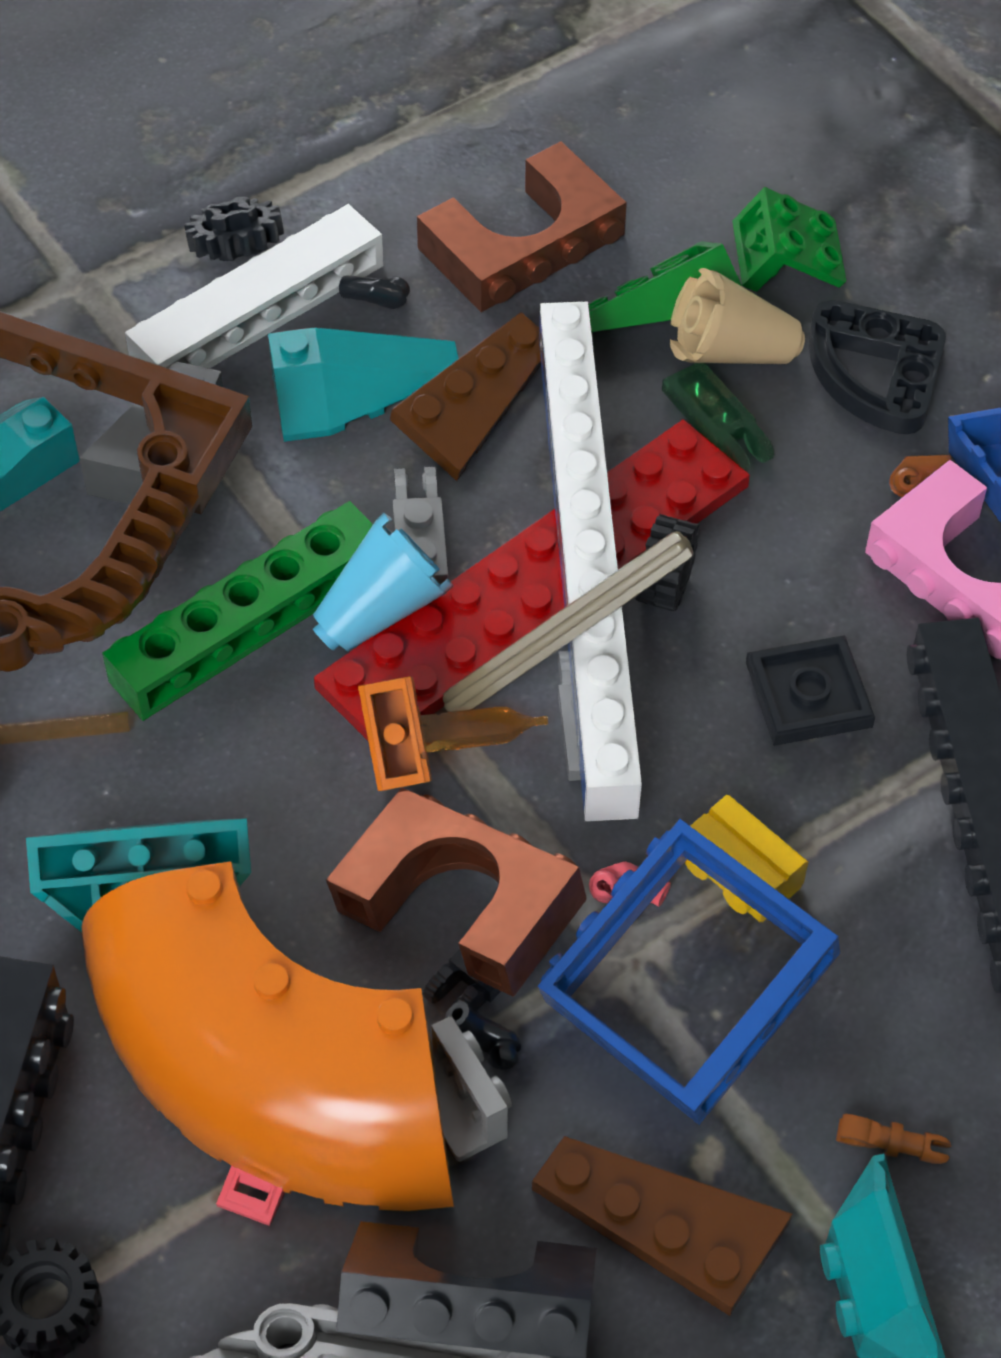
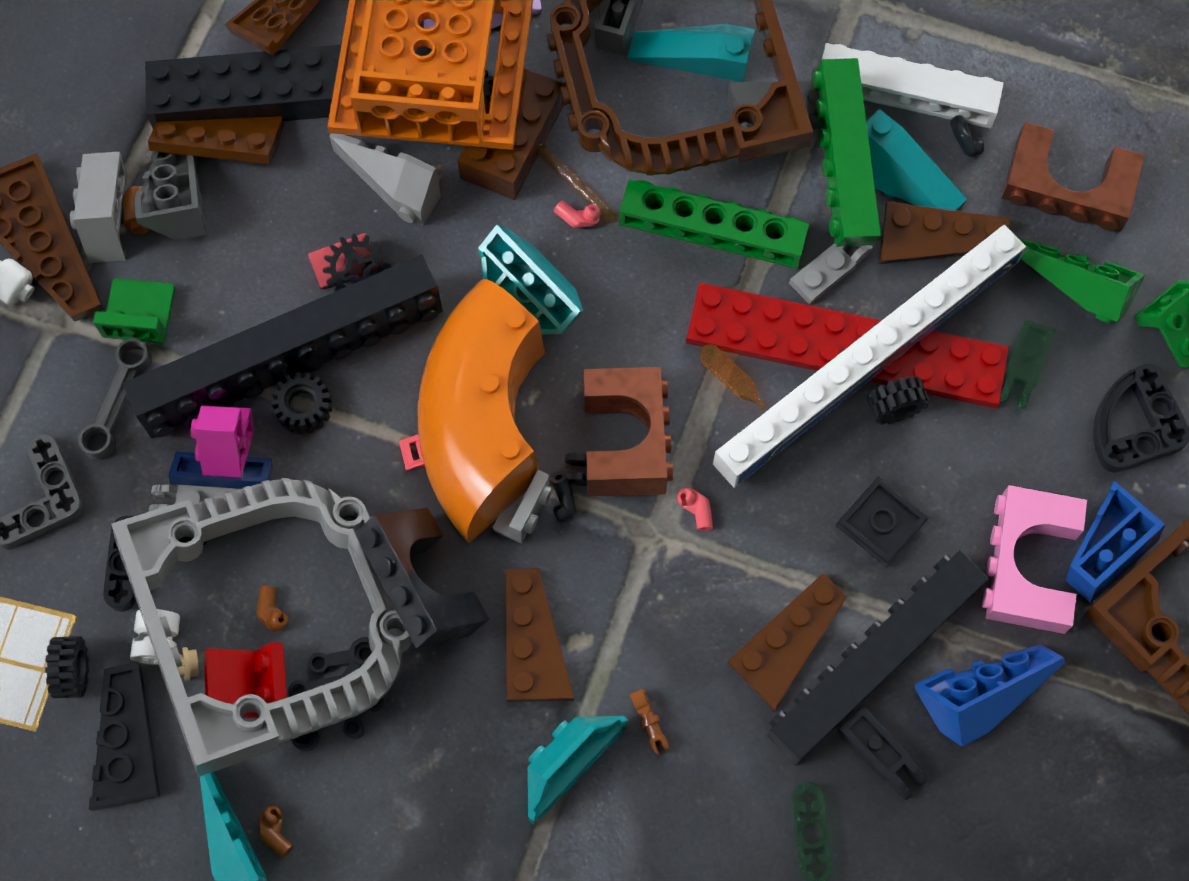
camera: 55 degrees right, 15 degrees up
black gear [184,197,284,261] -> none
medium azure cone [313,513,454,651] -> none
orange brick [358,676,432,791] -> none
dark tan axle [443,531,694,718] -> none
blue window [537,819,840,1125] -> none
tan cone [670,268,805,364] -> none
yellow brick [685,794,808,923] -> none
dark orange arm [889,455,952,497] -> none
none -> coral arm [554,200,601,228]
none -> reddish brown wing [727,573,847,712]
none -> green brick [811,58,881,247]

